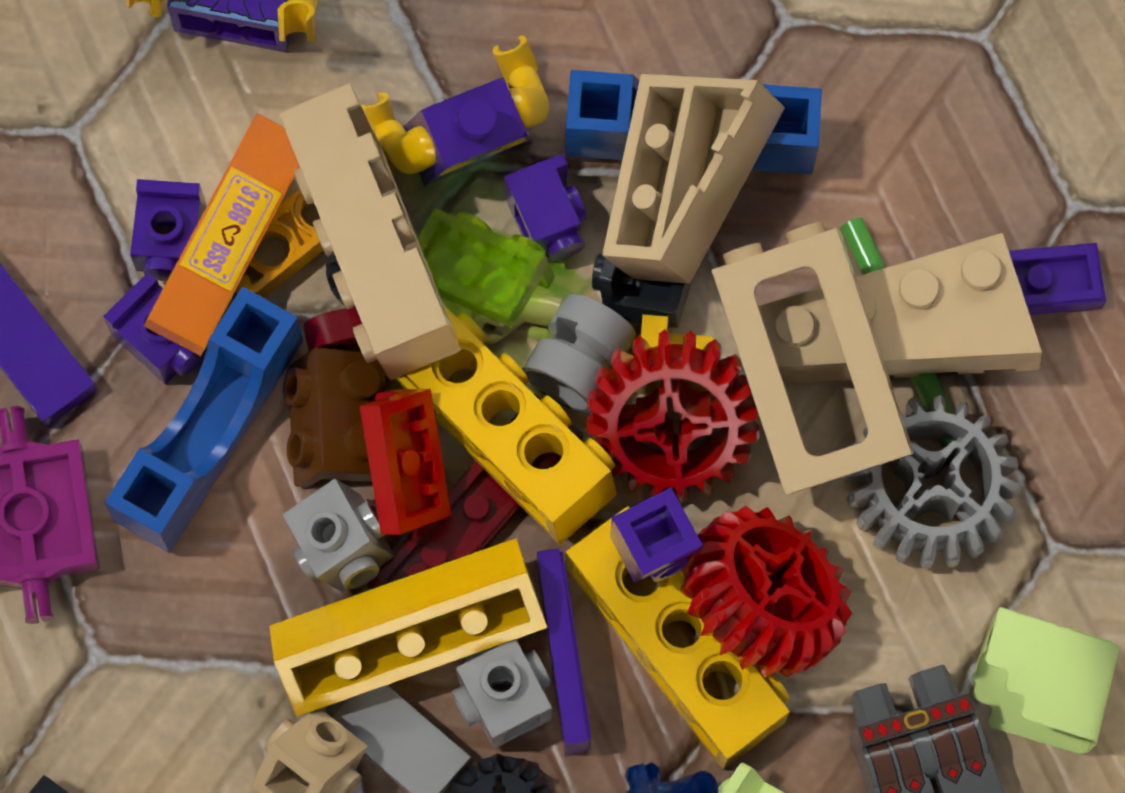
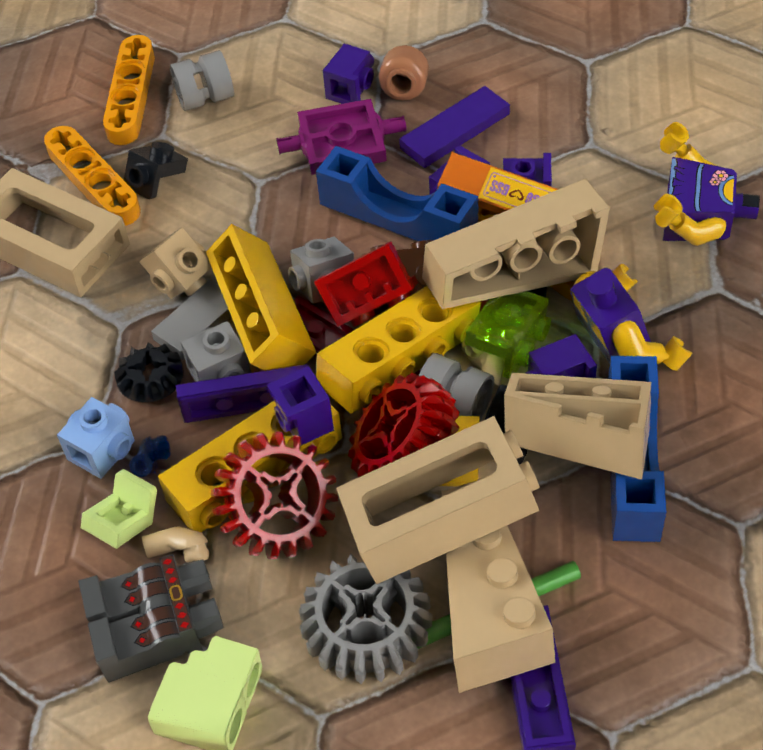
camera: 95 degrees right, 20 degrees down
none -> tan arm [142,526,209,562]

